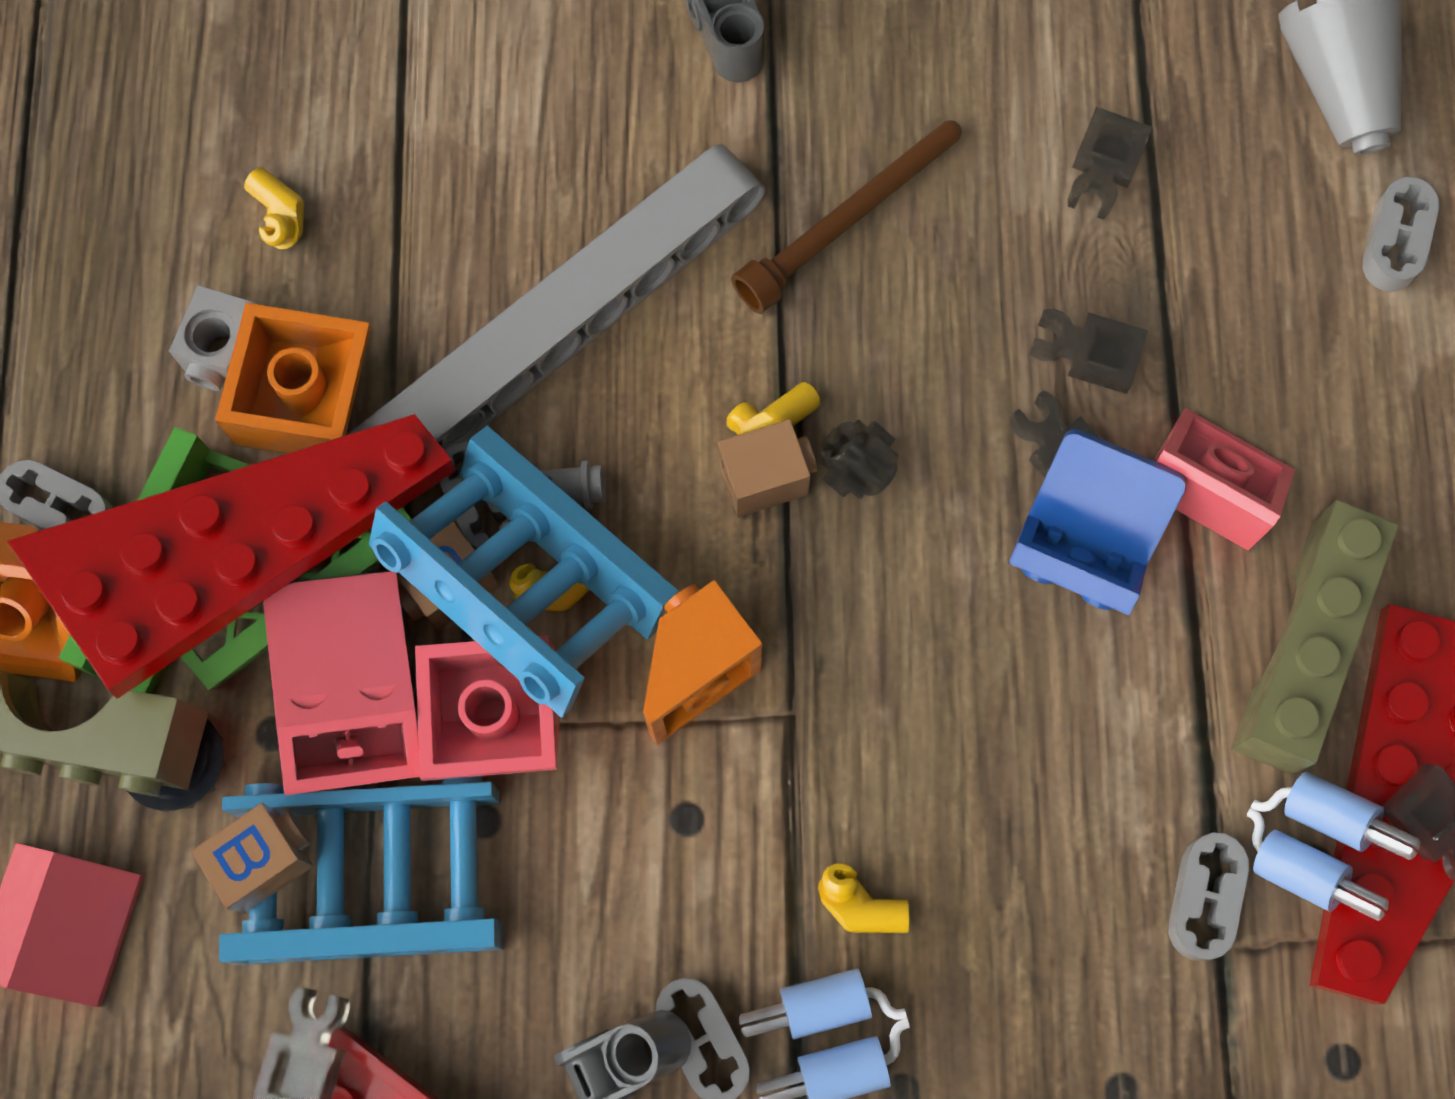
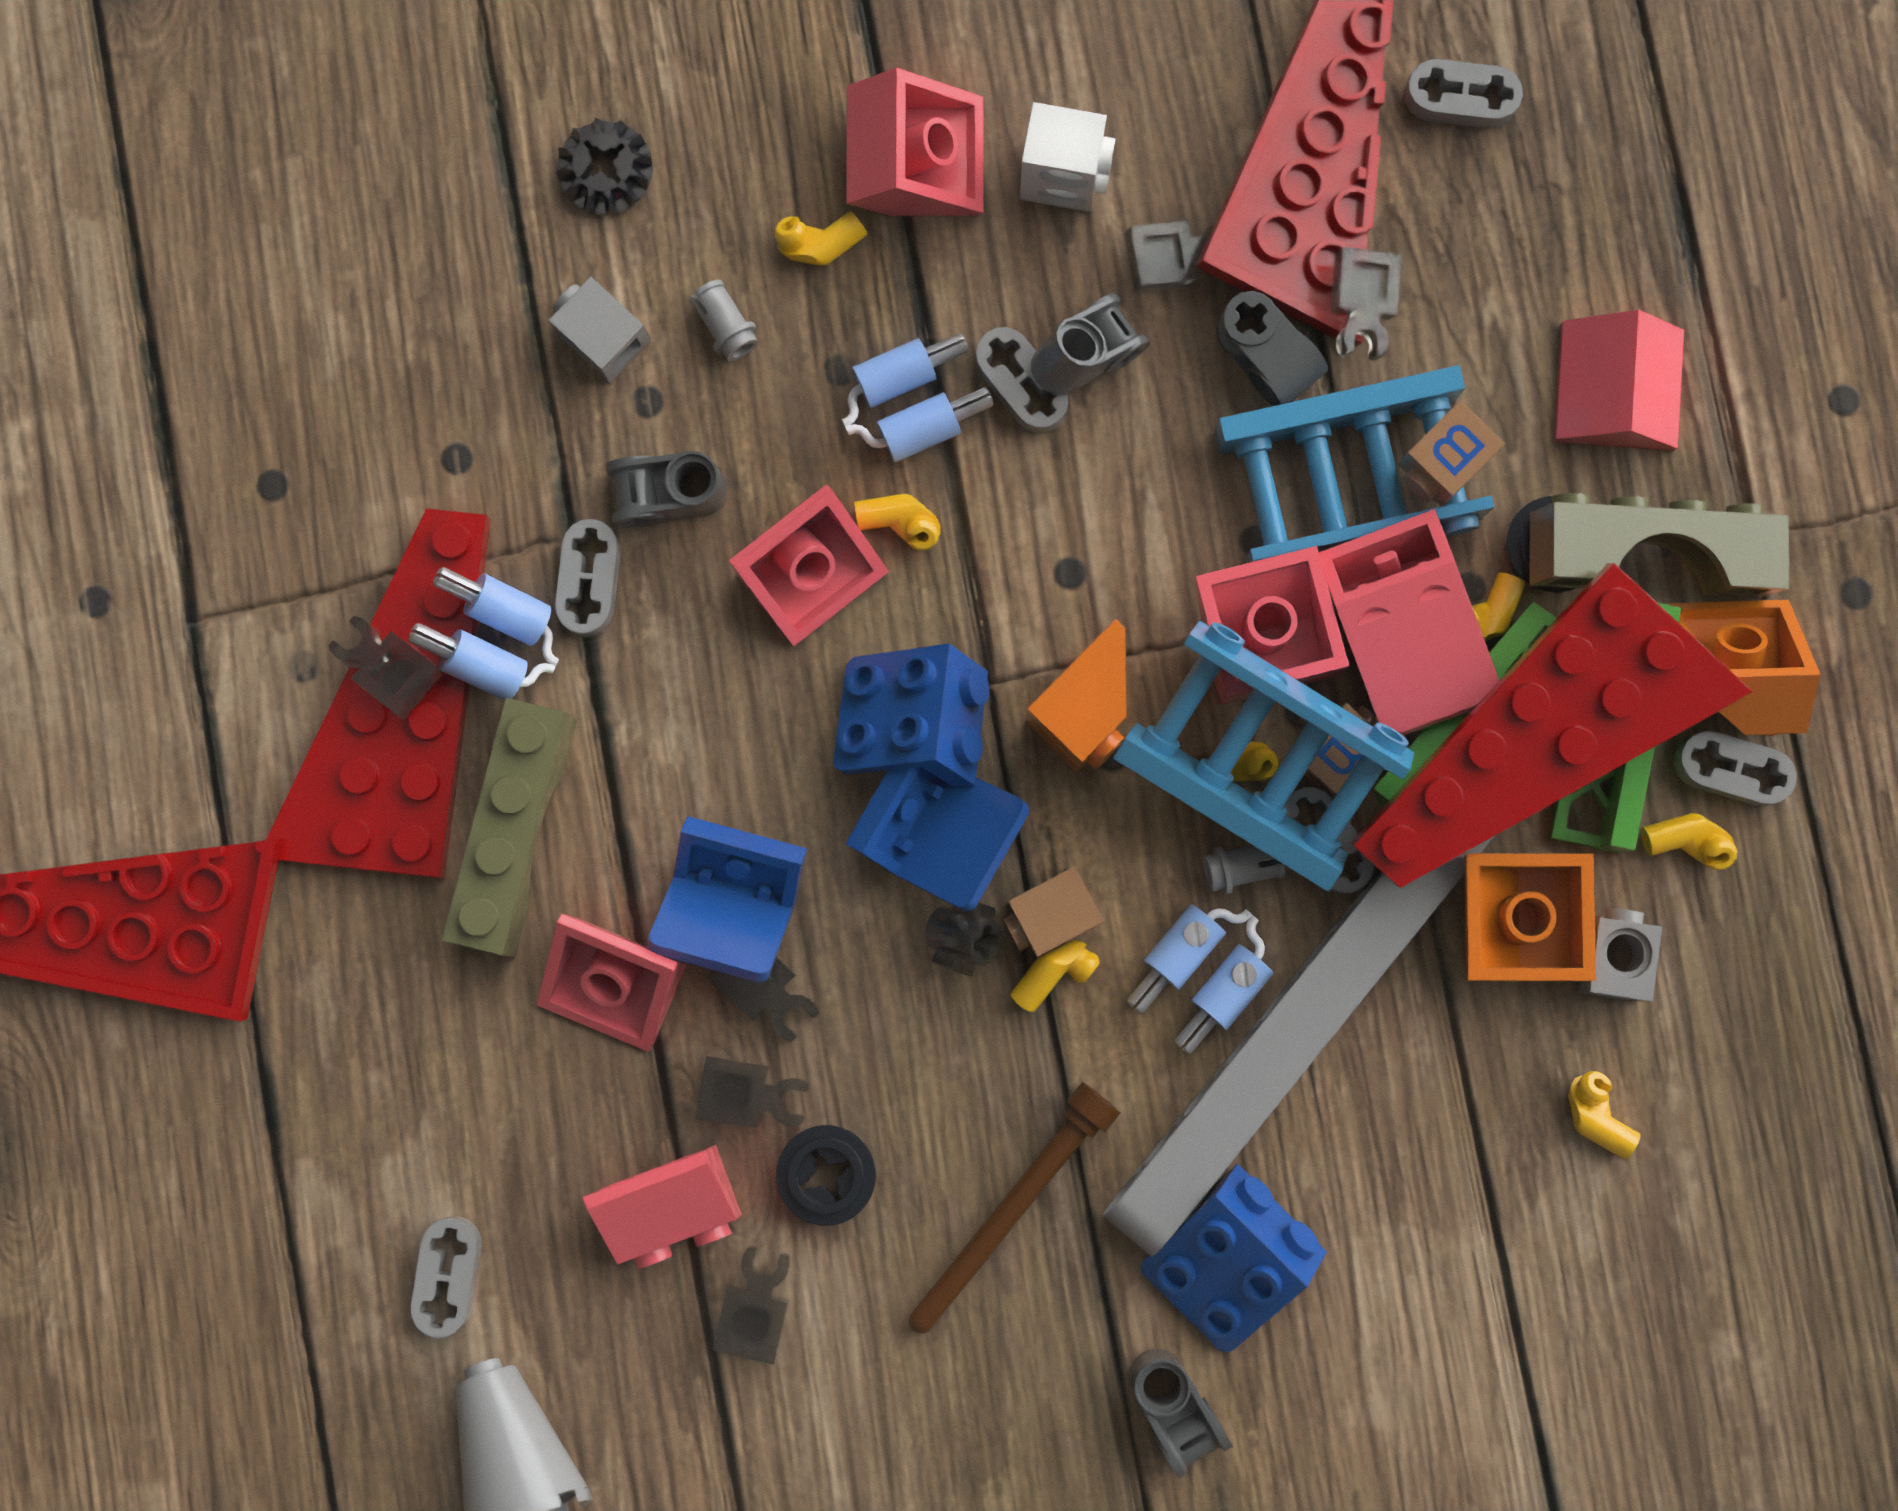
camera: 175 degrees right, 10 degrees up
none -> coral slope [583,1145,742,1269]
none -> dark grey piece [606,451,728,528]
none -> coral slope [729,484,889,646]
none -> black gear [776,1124,876,1226]
none -> blue bracket [833,643,989,788]
none -> blue bracket [846,767,1029,911]
none -> light blue piece [1127,904,1274,1054]
none -> blue bracket [1141,1164,1327,1352]
none -> dark grey piece [1217,291,1328,406]
none -> yellow arm [1472,572,1526,642]
none -> yellow arm [1641,813,1737,870]

